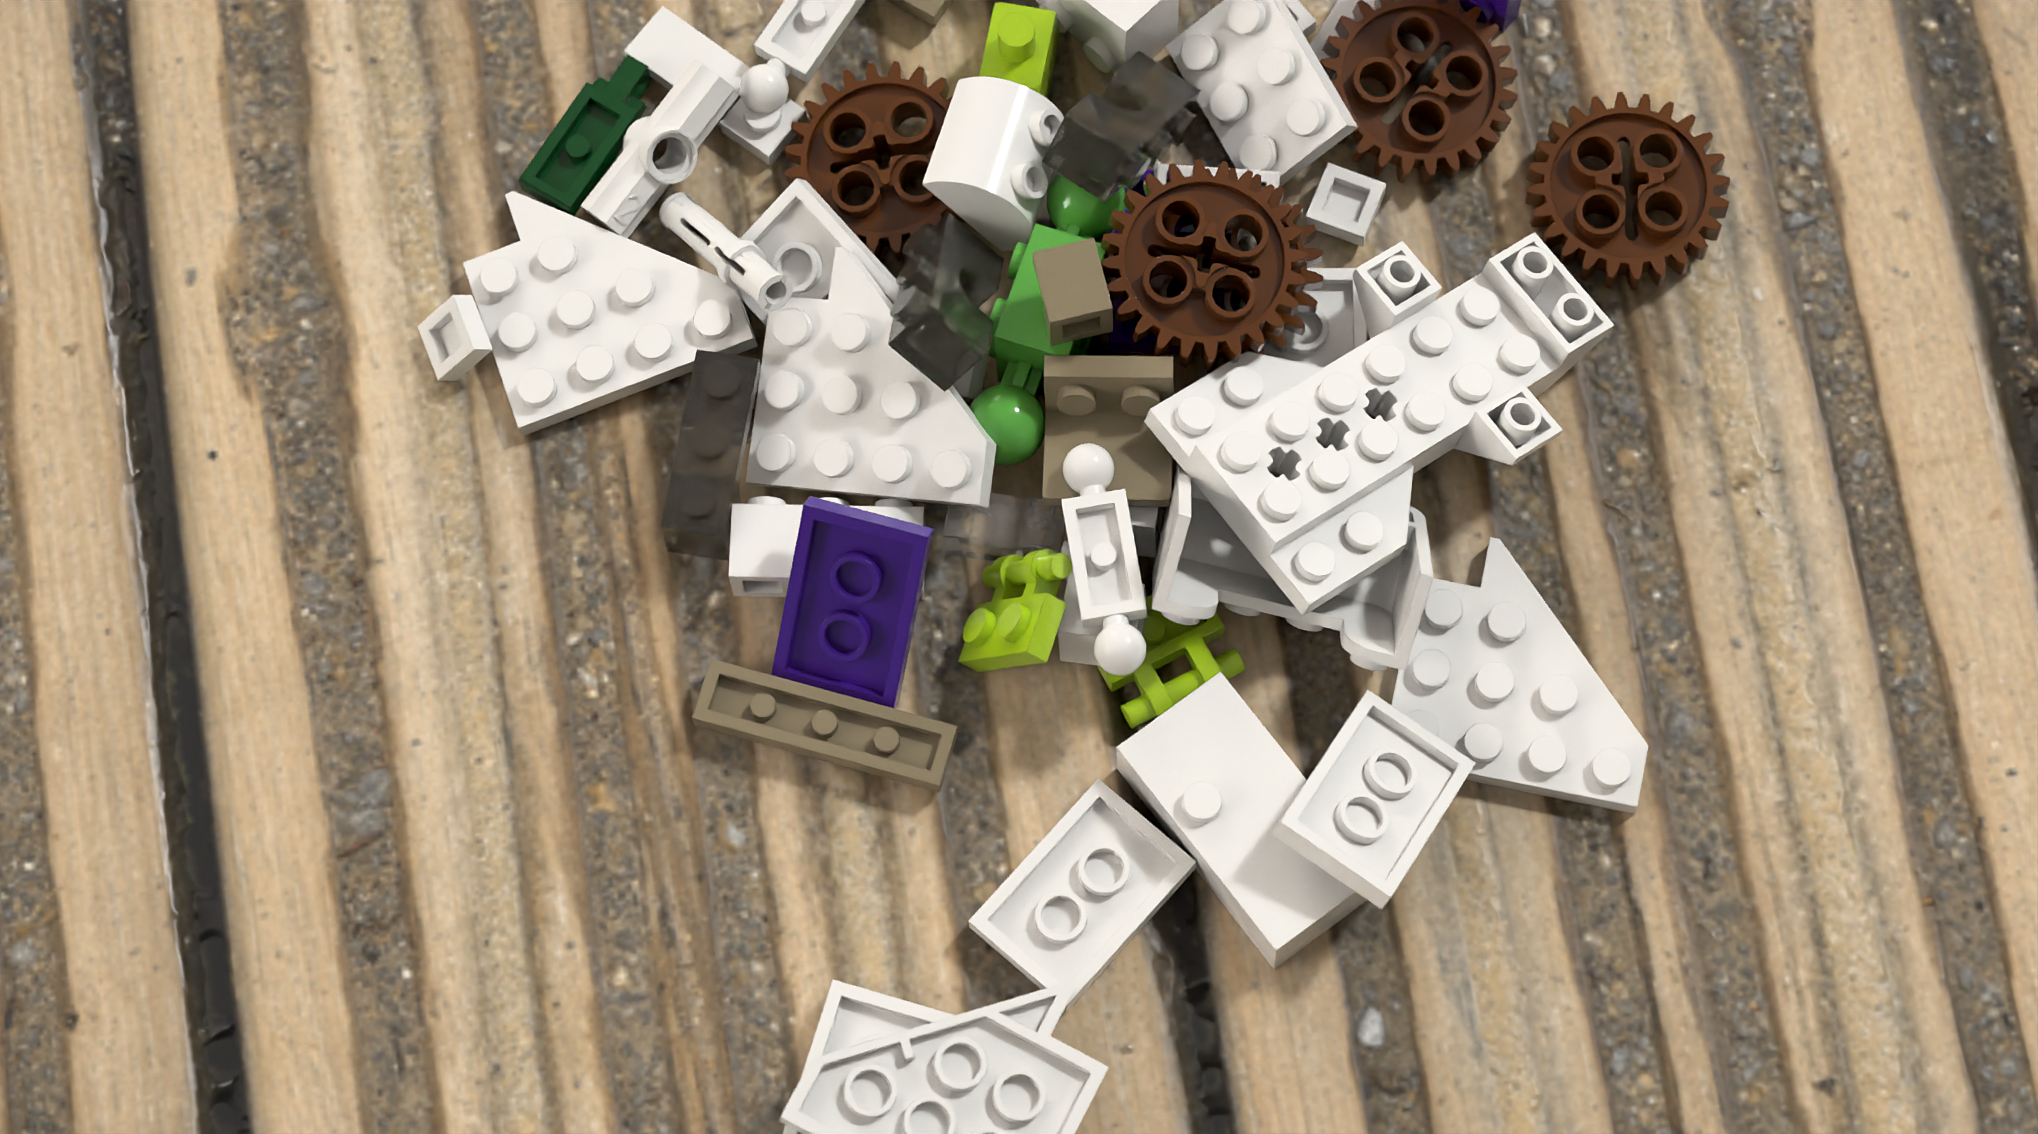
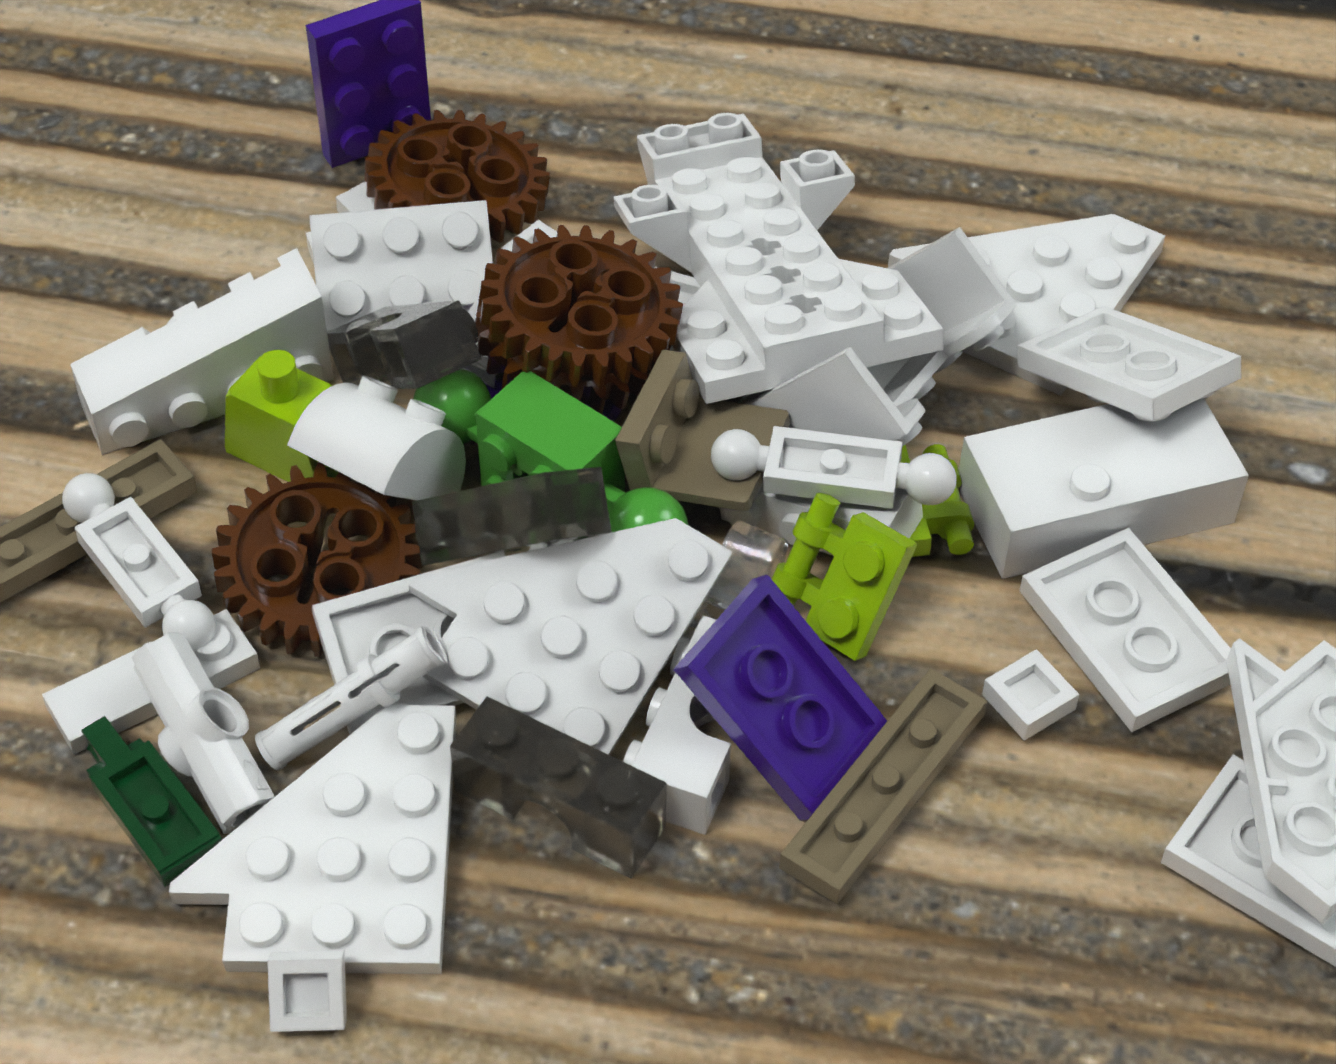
camera: 75 degrees left, 20 degrees down
dark tan panel [1033,238,1113,346] -> none
reddish brown gear [1525,92,1730,290] -> none
none -> white plate [982,649,1080,741]

